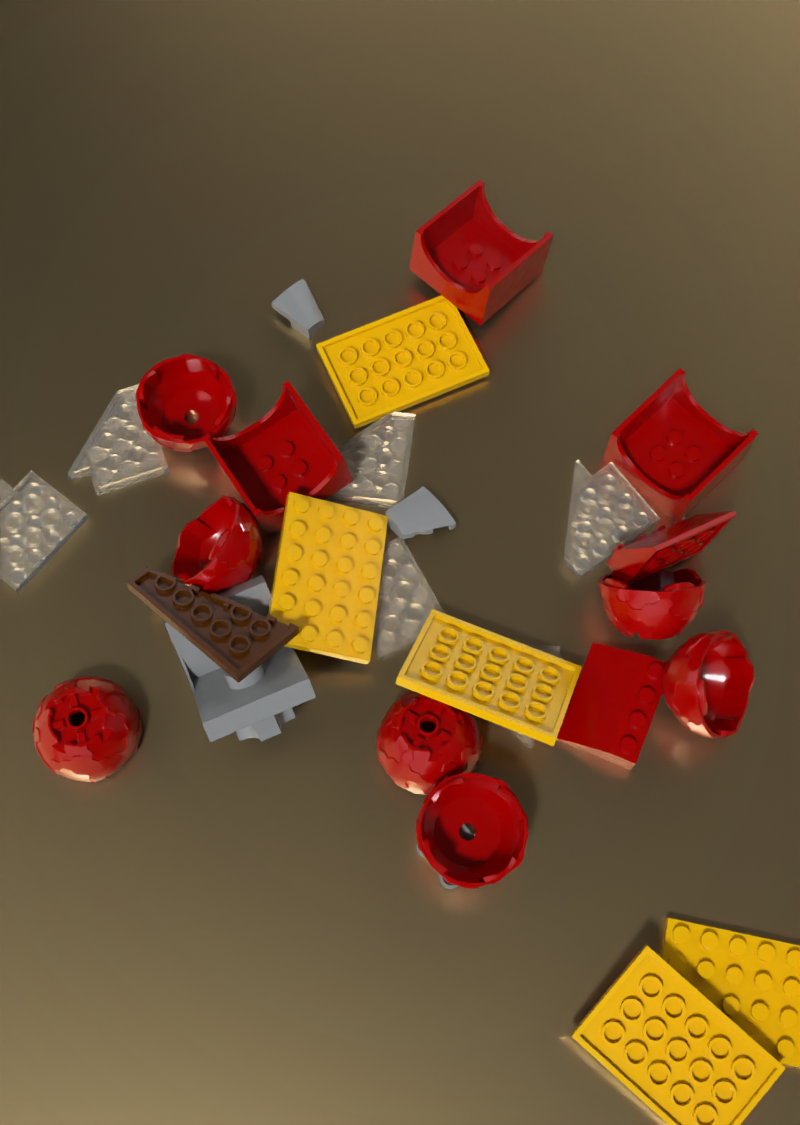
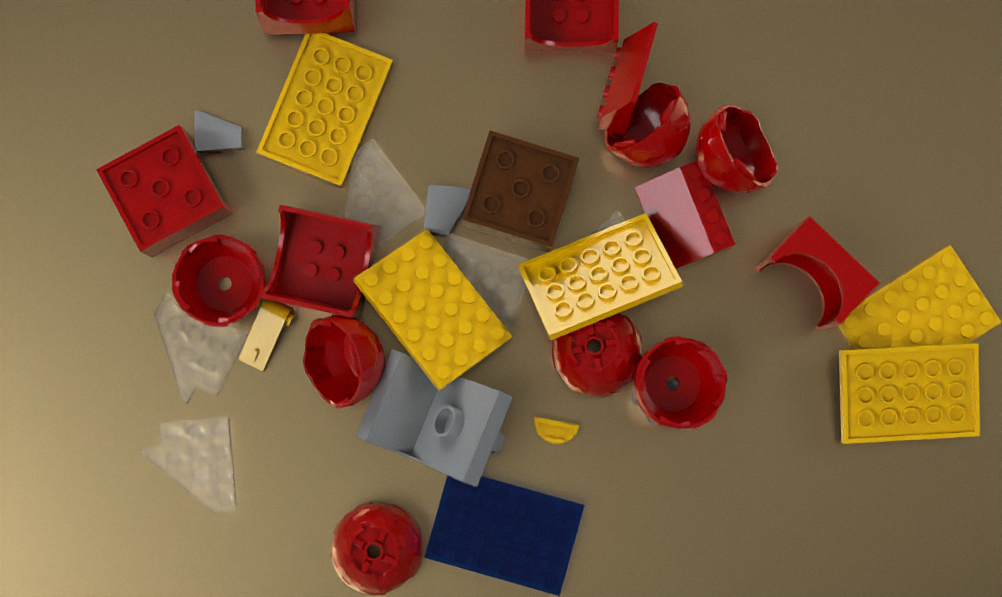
camera: 45 degrees left, 15 degrees up
reddish brown wing [126,567,300,683] -> none
clear wing [563,460,660,579] -> none
none -> red container [96,125,233,258]
none -> yellow door [238,299,295,371]
none -> clear blue plate [424,475,585,596]
none -> reddish brown container [461,130,579,252]
none -> yellow tile [534,417,580,444]
none -> red container [755,216,880,331]

